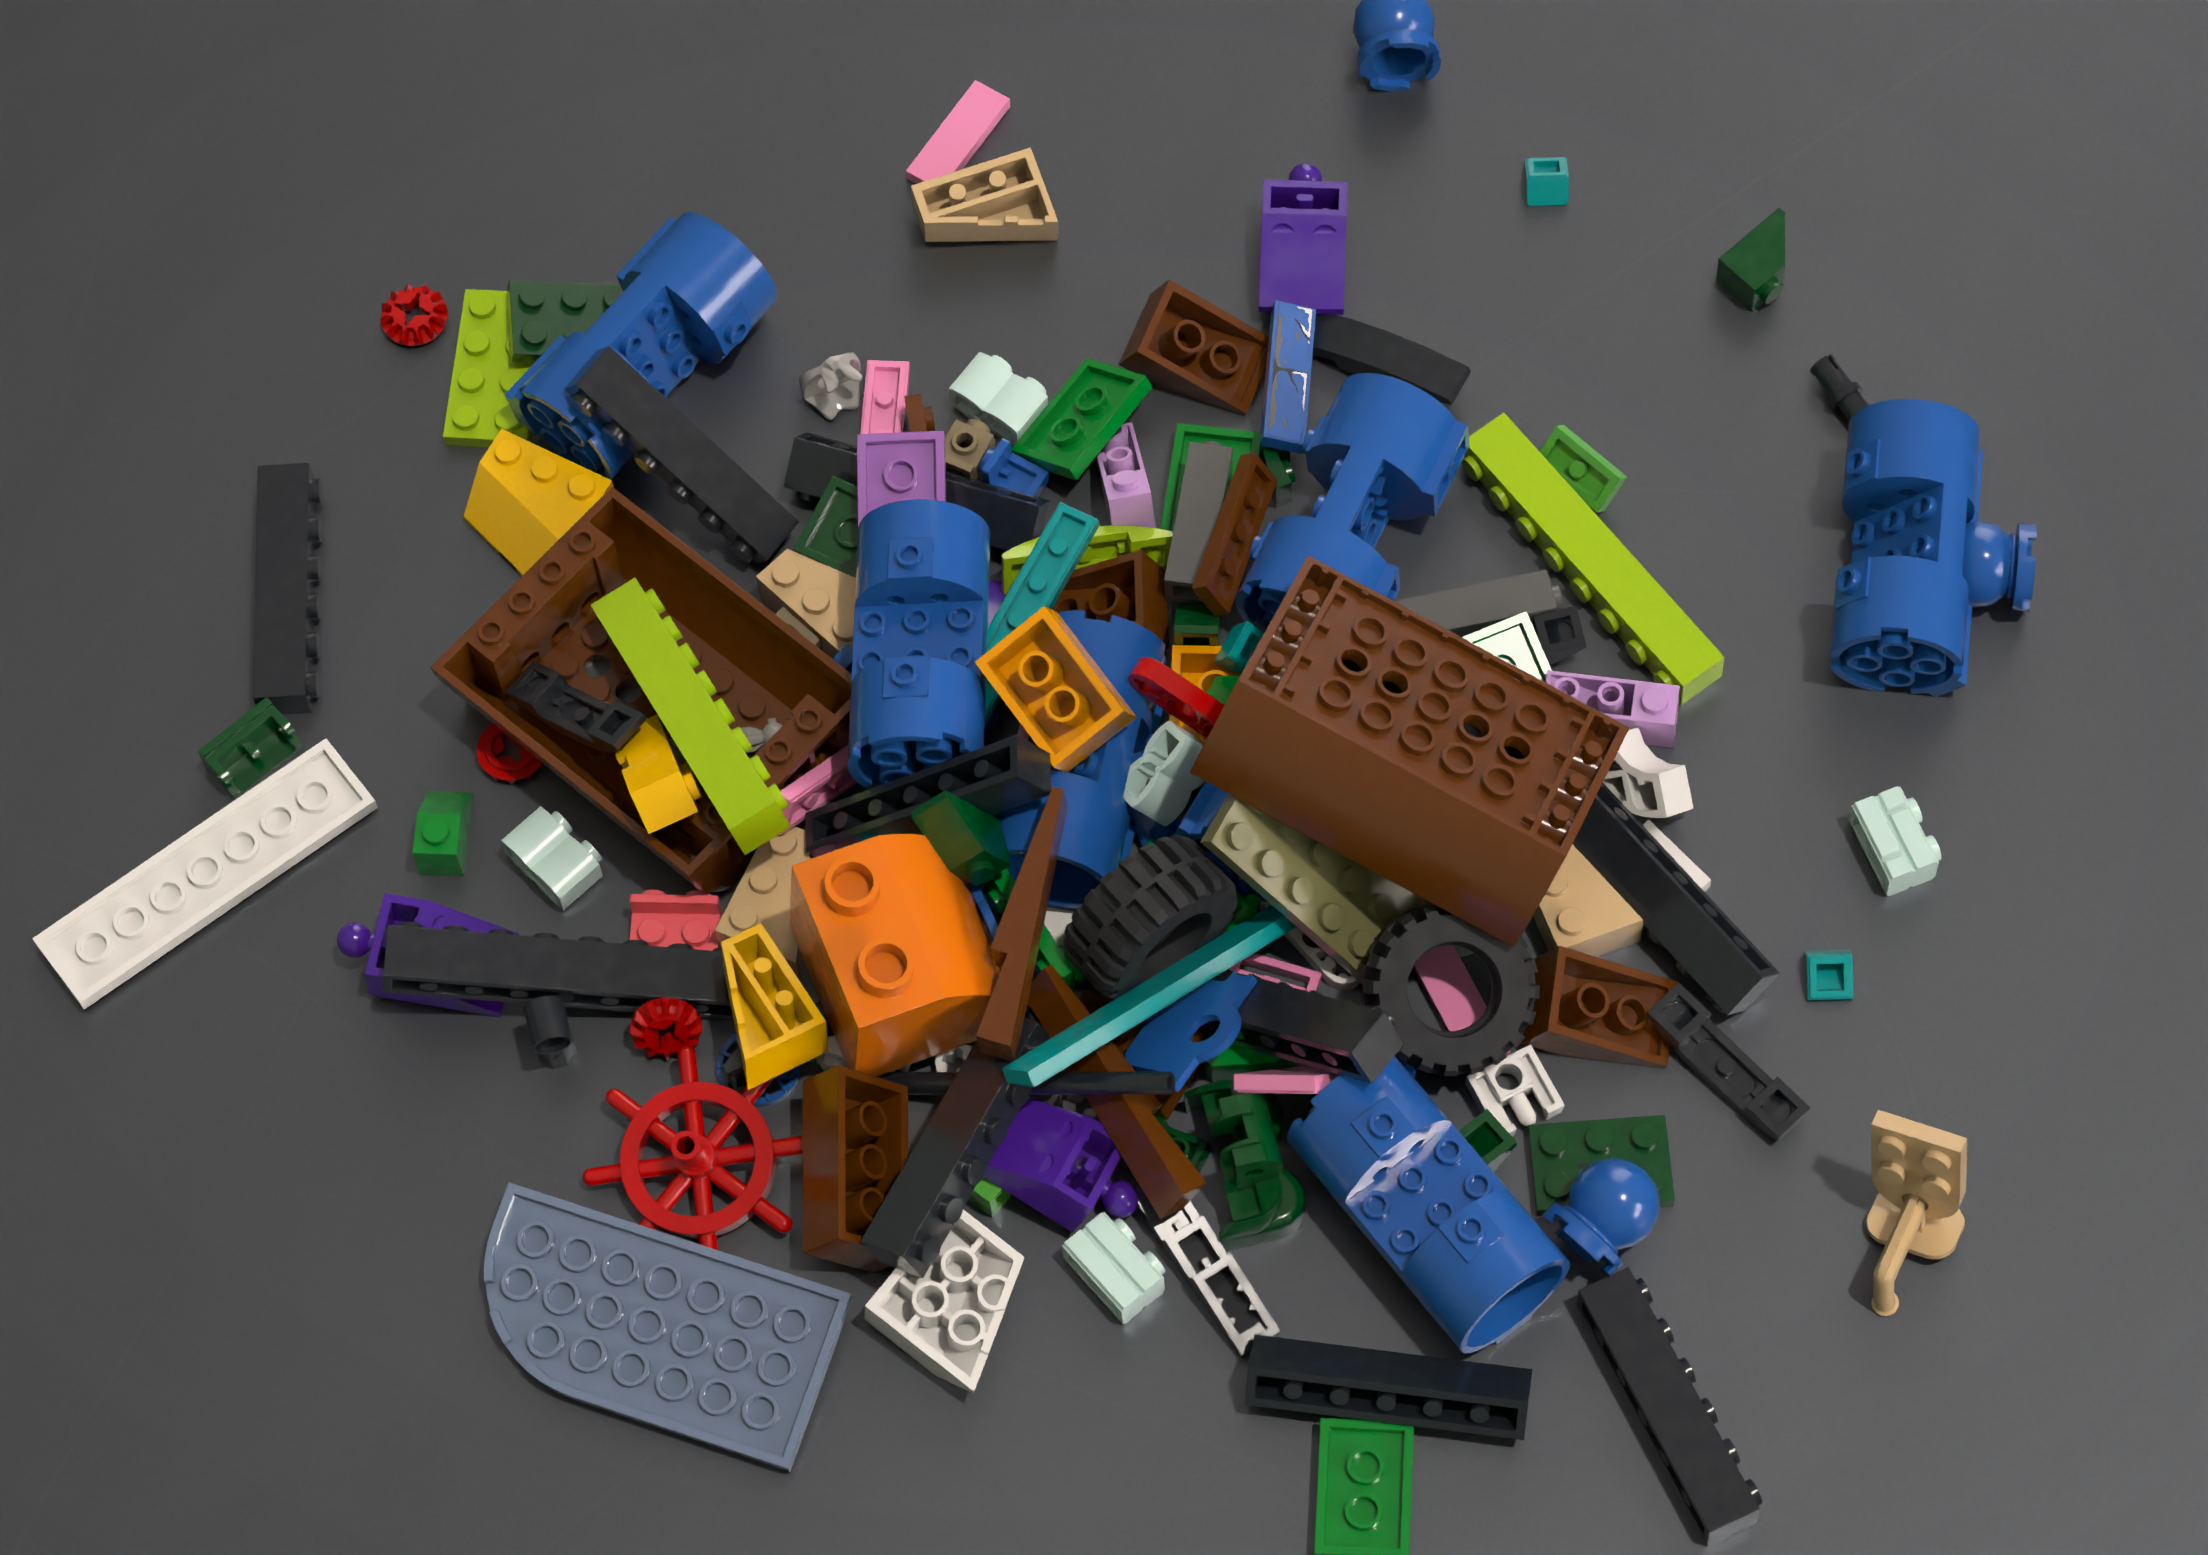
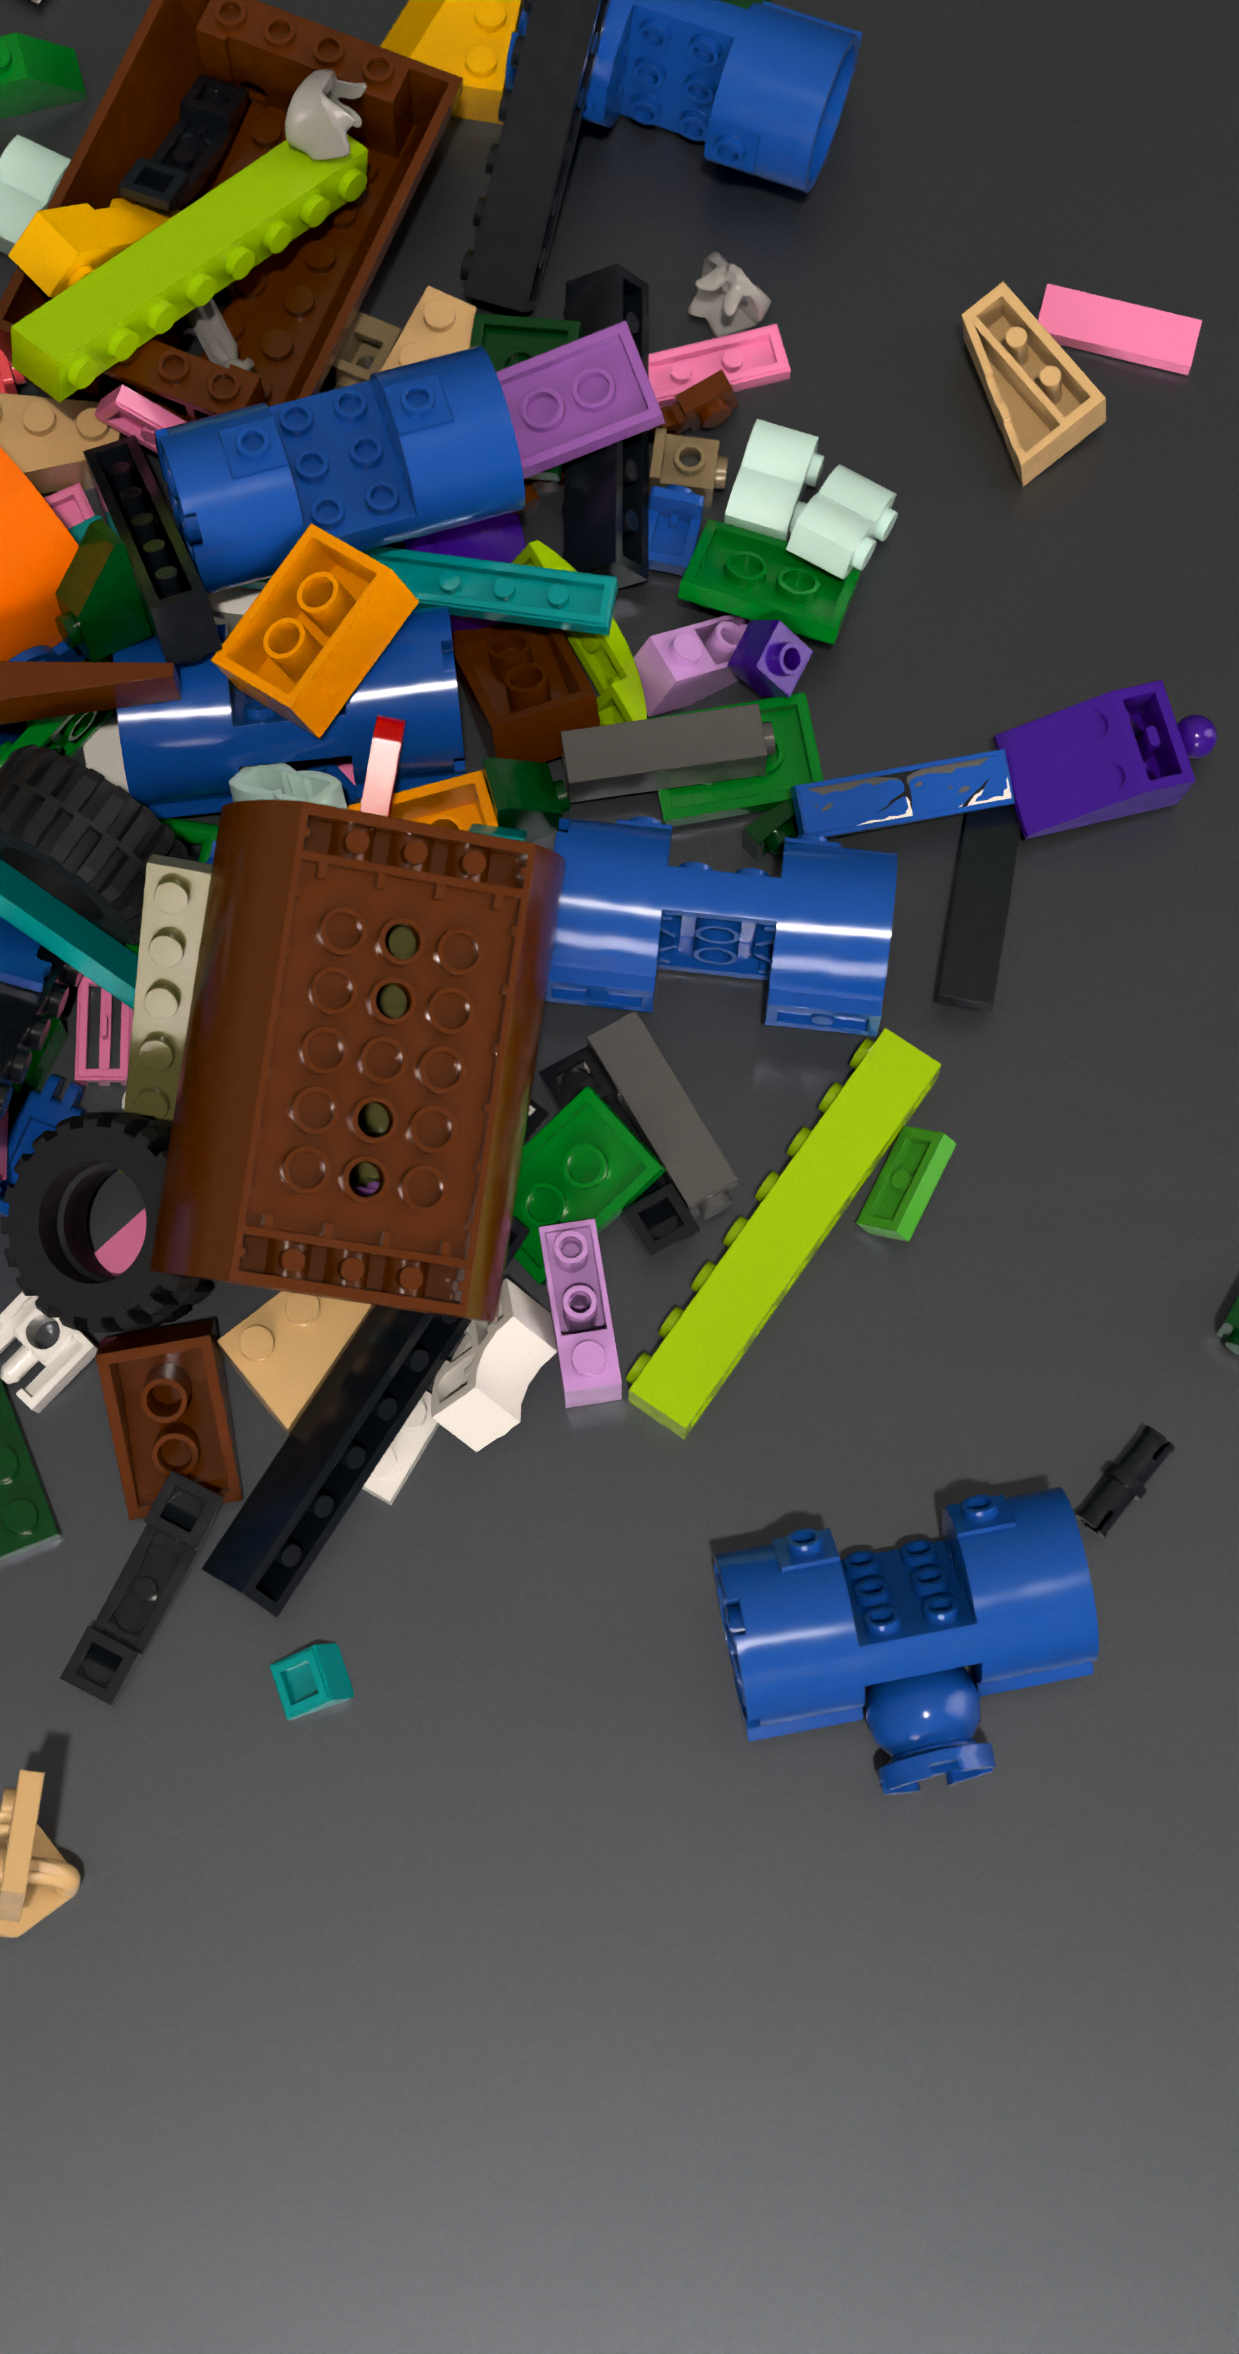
camera: 65 degrees right, 10 degrees up
reddish brown slope [1118,280,1269,416] -> none
reddish brown plate [1192,452,1277,616] -> none
light aqua brick [1849,786,1942,896] -> none
none -> light grey piece [285,69,367,160]
none -> dark purple plate [727,620,813,697]
none -> light aqua brick [786,465,898,579]

